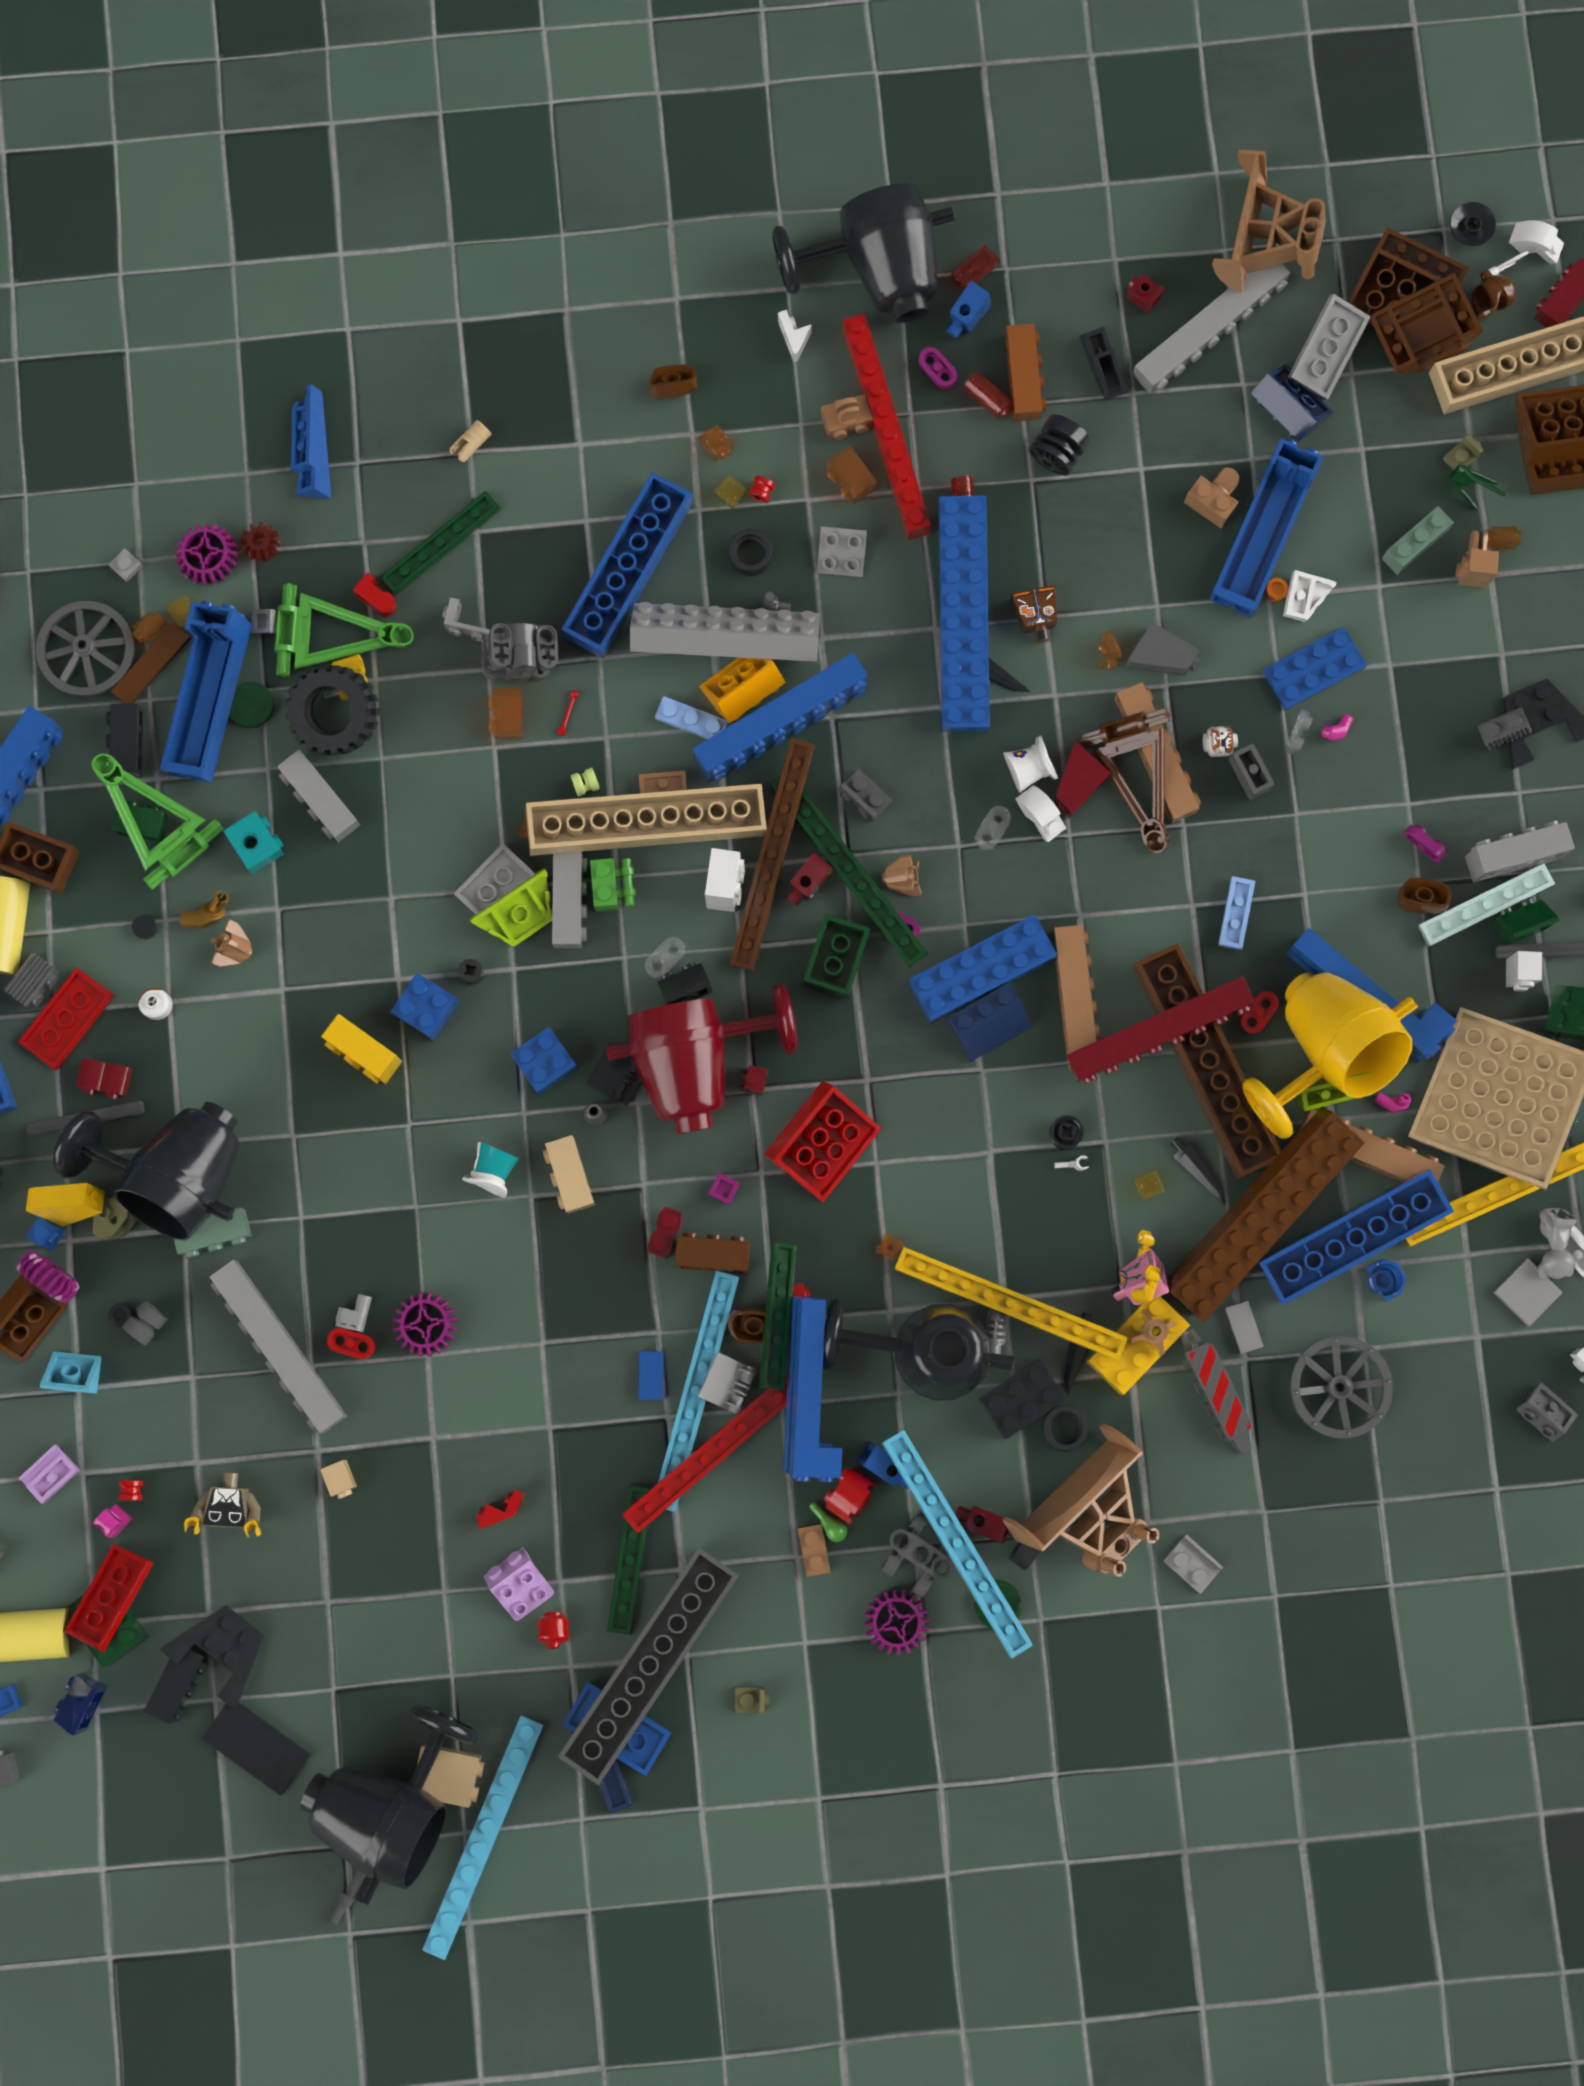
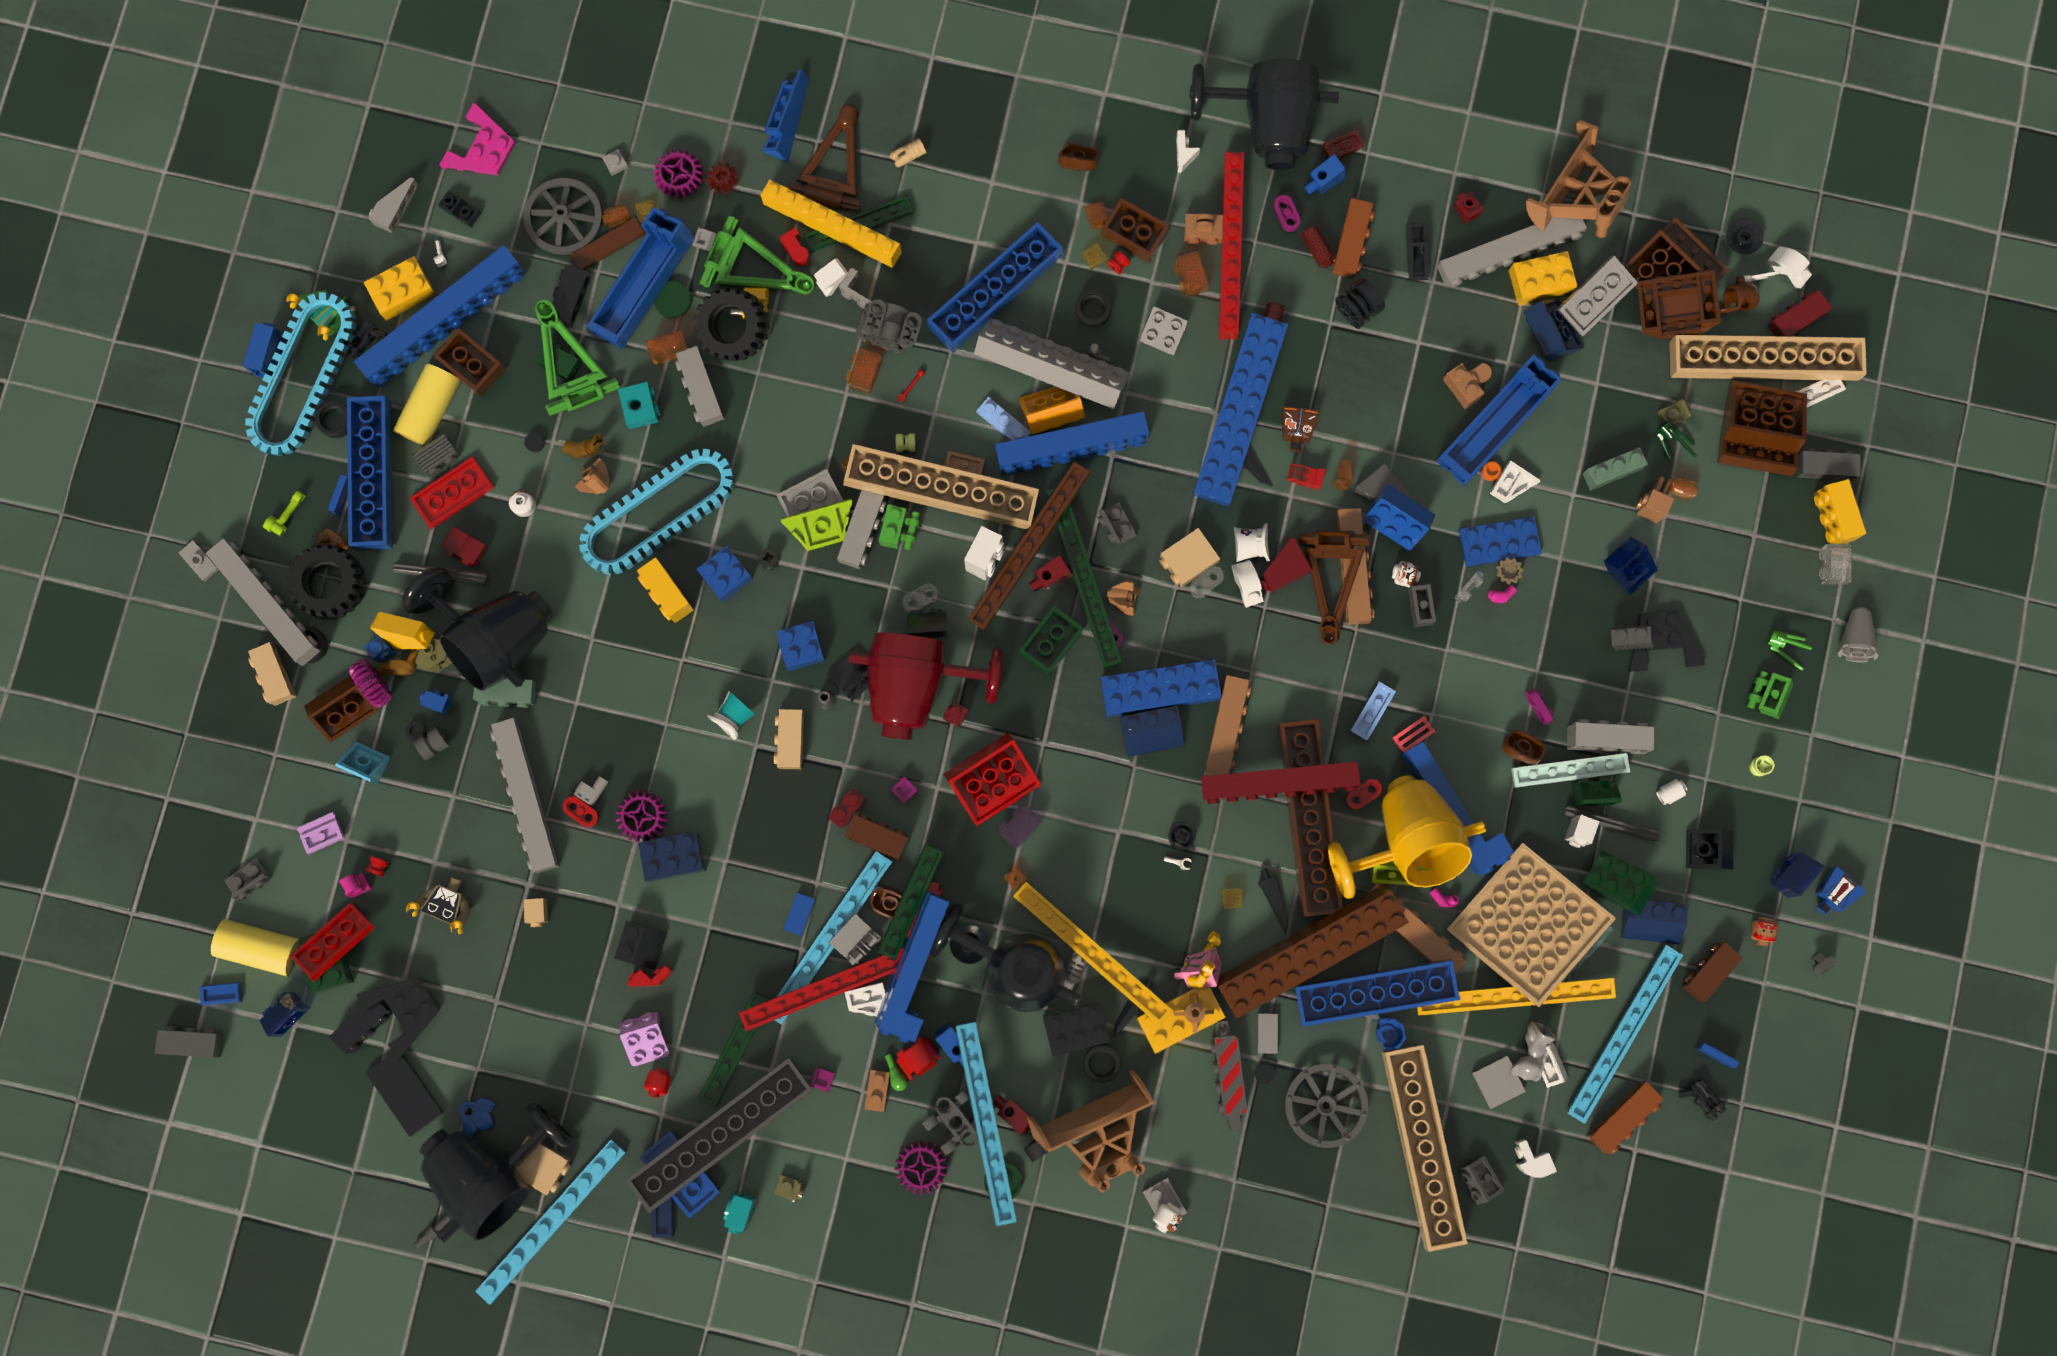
camera: 20 degrees right, 0 degrees up
none -> pearl gold arm [378,649,419,676]
none -> blue brick [420,689,453,715]
none -> blue plate [458,1098,496,1136]
none -> medium azure piece [579,449,734,575]
none -> black slope [614,921,667,970]
none -> dark blue brick [638,831,706,882]
none -> clear orange brick [645,330,689,365]
none -> teal brick [724,1192,757,1234]
none -> yellow brick [761,180,902,268]
none -> reddish brown piece [787,103,861,211]
none -> magenta plate [810,1067,835,1092]
none -> white slope [814,258,848,297]
none -> white wing [845,982,886,1016]
none -> black dish [950,925,989,964]
none -> clear purple brick [998,805,1042,851]
none -> reddish brown brick [1101,198,1170,264]
none -> white head [1153,1202,1183,1233]
none -> tan brick [1159,528,1220,588]
none -> black tile [1255,1064,1275,1084]
none -> red leg [1287,464,1326,490]
none -> blue brick [1362,484,1435,551]
none -> tan brick [1382,1045,1468,1252]
none -> coral tile [1393,716,1436,753]
none -> dark tan piece [1496,557,1524,585]
none -> yellow brick [1509,251,1577,306]
none -> clear blue slope [1603,537,1658,595]

